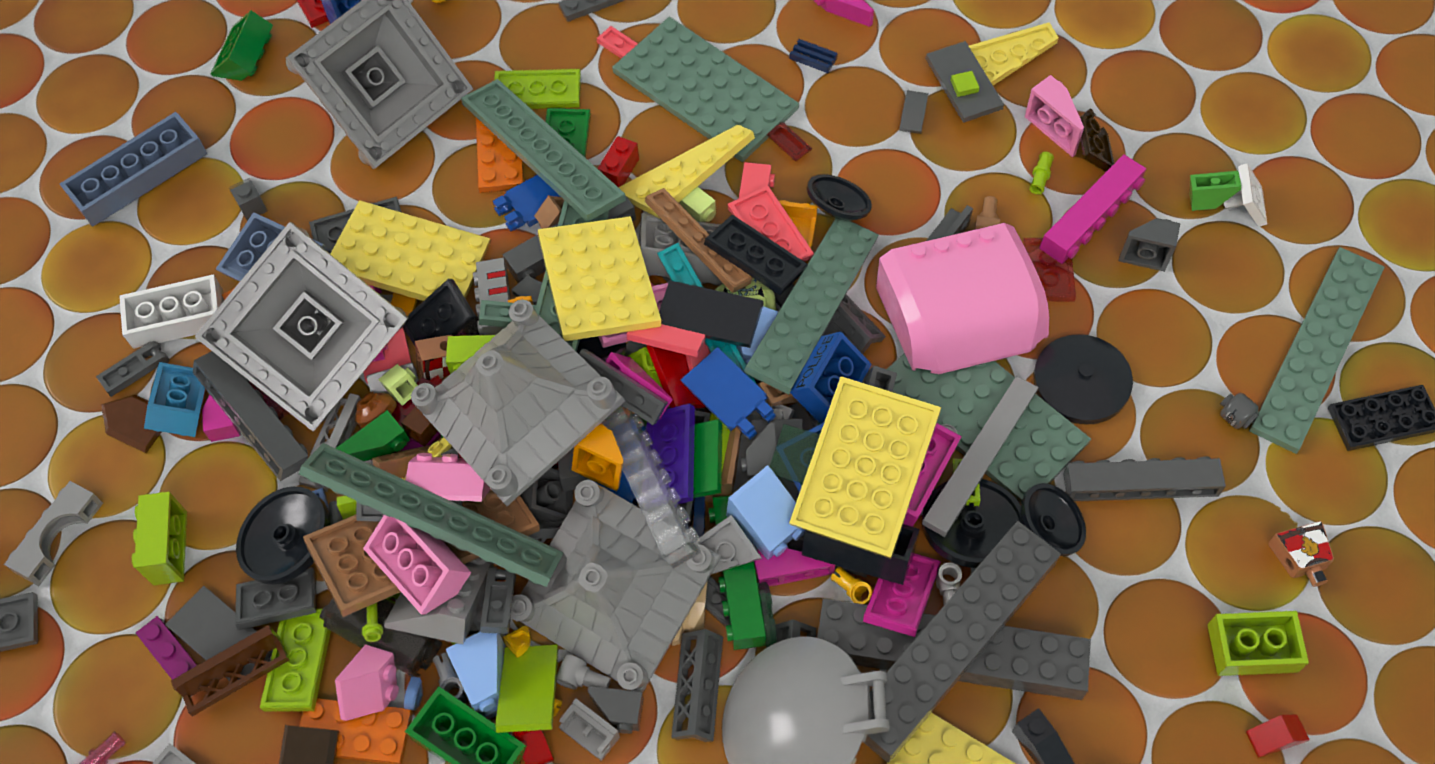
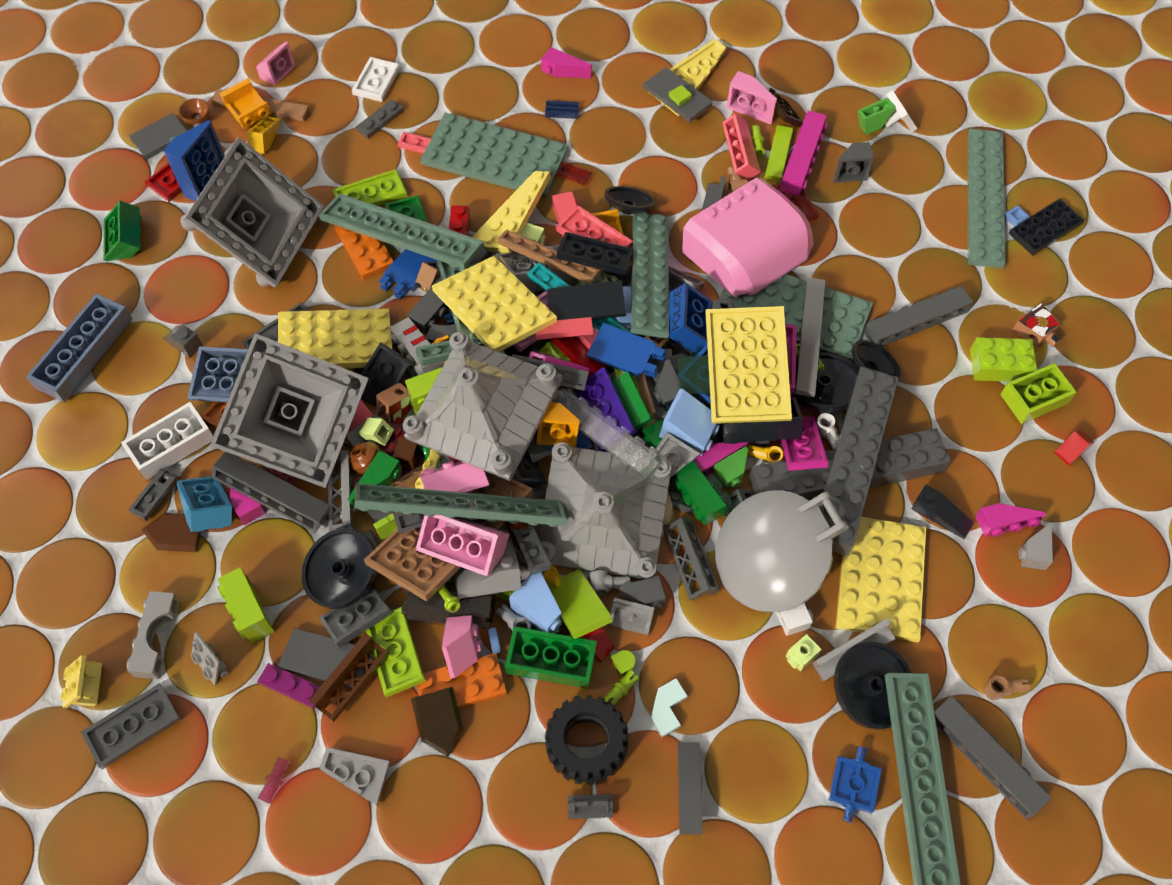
camera: 25 degrees left, 0 degrees up
dark grey slope [899,90,929,134] -> none
black dish [1033,334,1133,424] -> none
dark grey head [1220,393,1259,429] -> none
none -> light grey hinge [191,631,228,685]
none -> bright green slope [713,446,748,491]
none -> coral brick [722,113,761,181]
none -> lime tile [765,125,793,181]
none -> lime brick [970,337,1037,382]
none -> medium blue tile [1004,206,1030,227]

